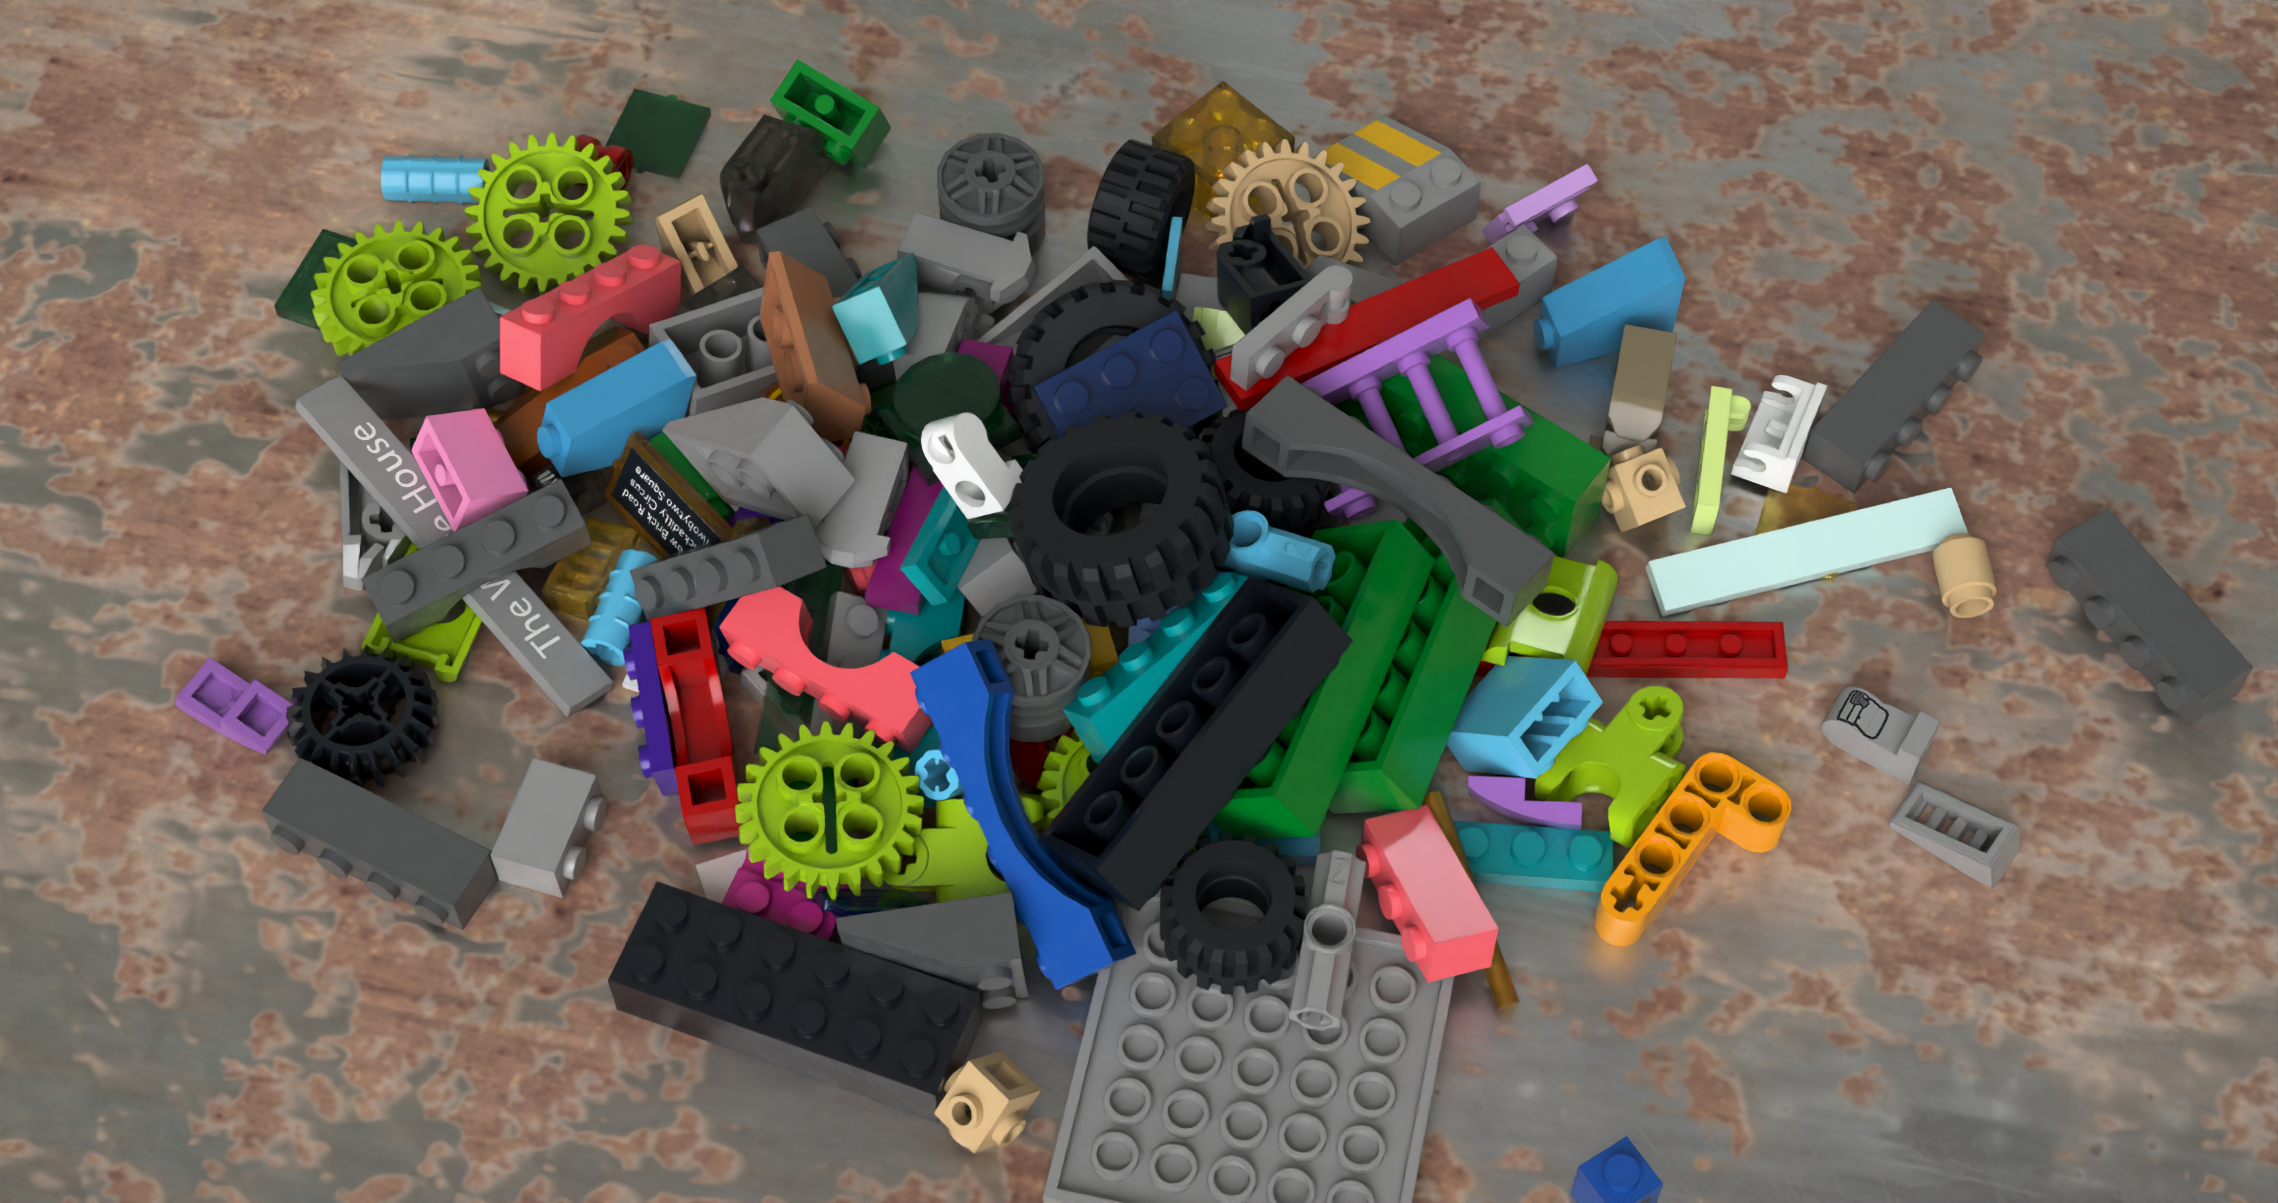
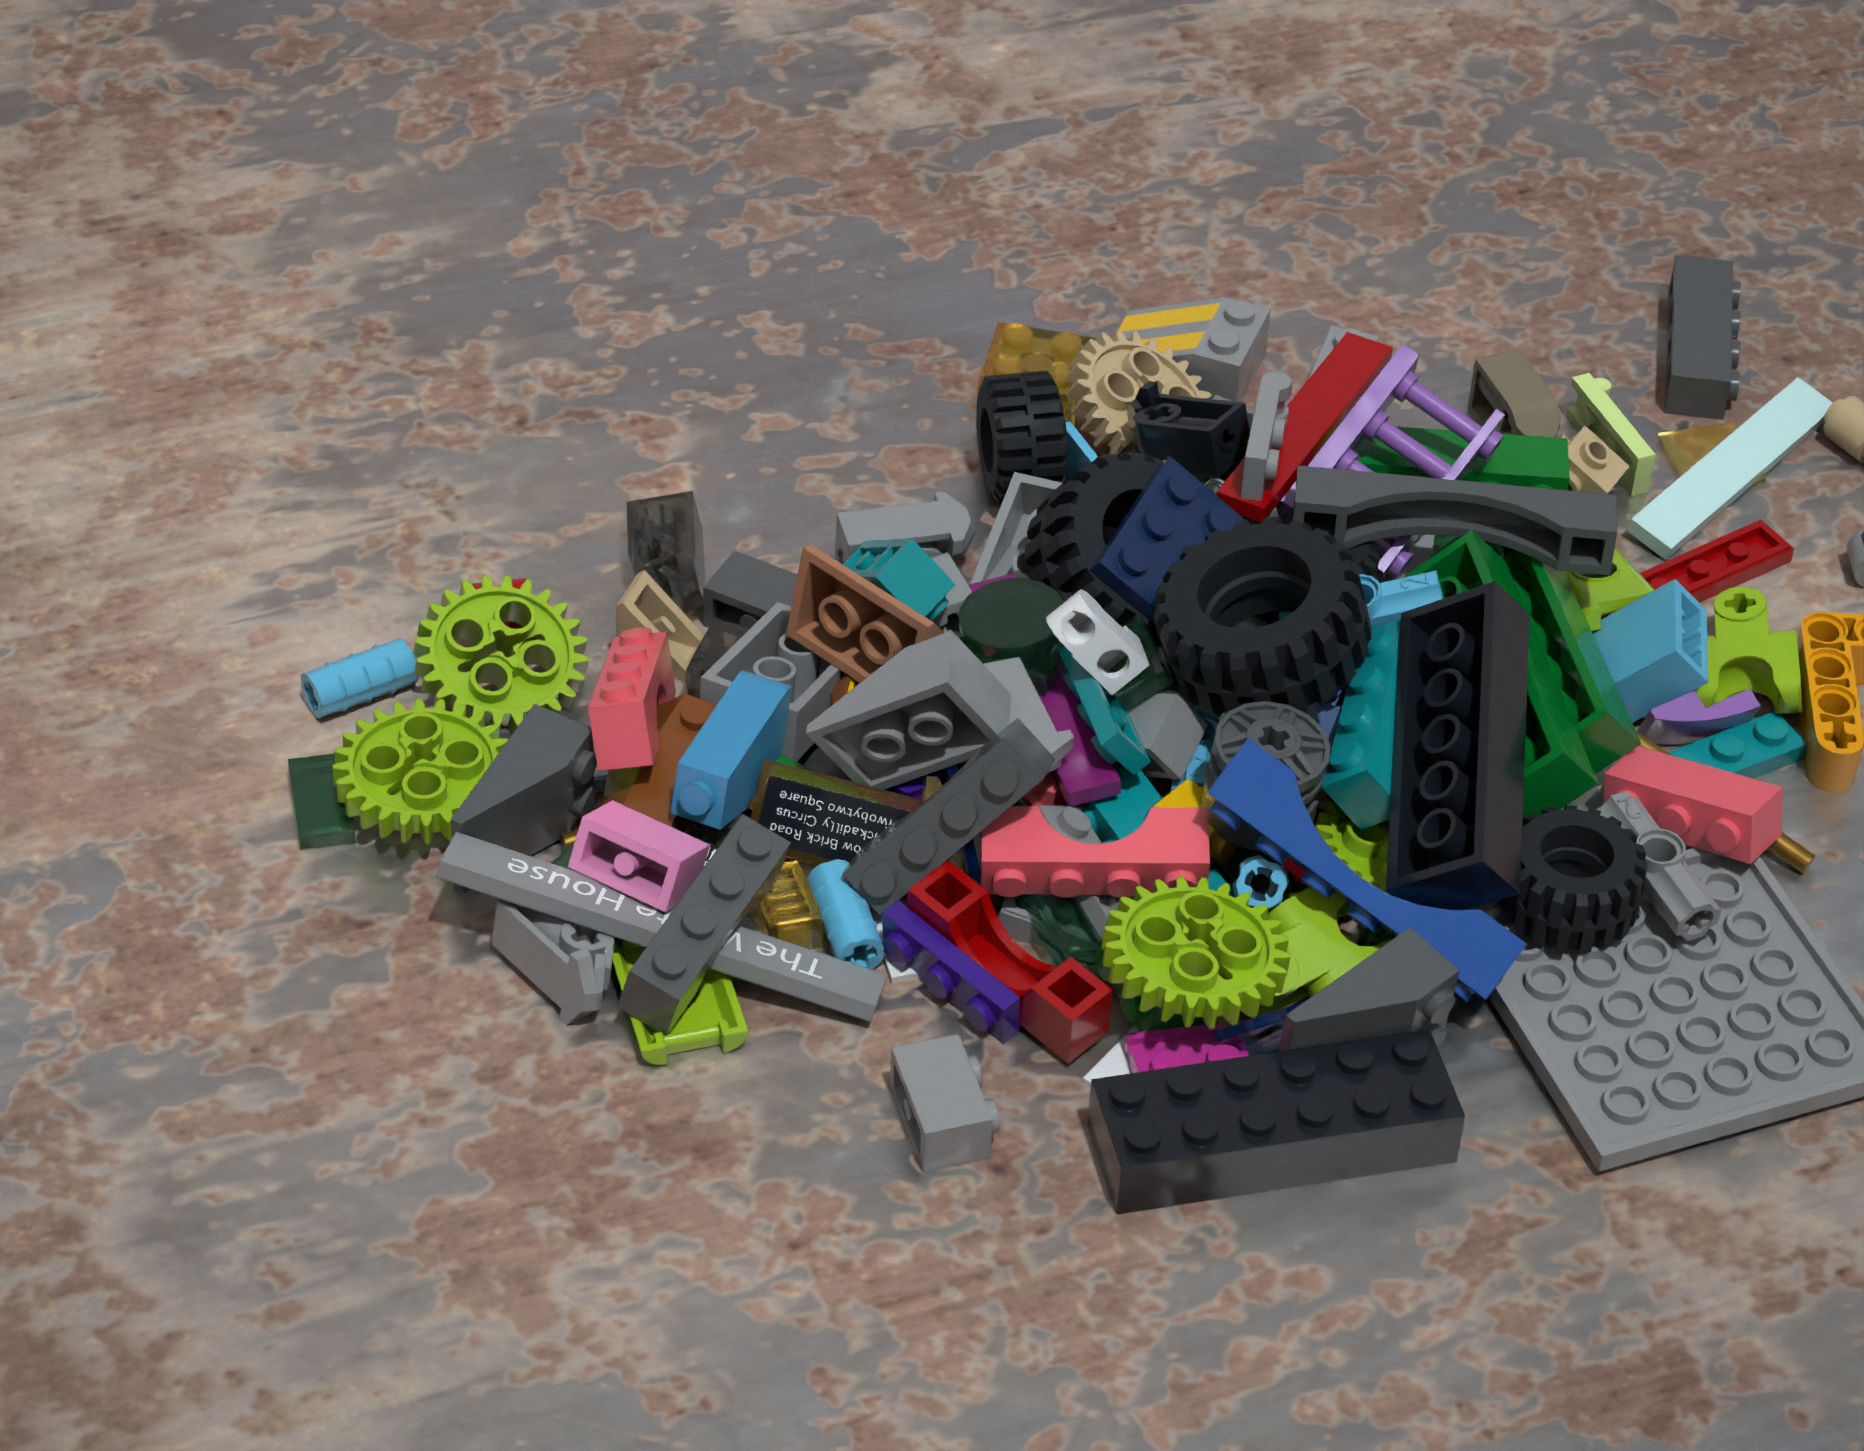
camera: 35 degrees left, 15 degrees down
medium lavender slope [175,657,293,755] -> none
dark grey brick [261,758,498,930] -> none
black gear [286,644,440,788] -> none
clear green piece [605,88,711,180] -> none
green brick [770,59,891,169] -> none
tan brick [934,1051,1041,1153] -> none
dark grey wheel [937,133,1046,256] -> none
lavender plate [1482,163,1598,245] -> none
dark azure slope [1533,237,1685,368] -> none
white hinge [1731,375,1827,494] -> none

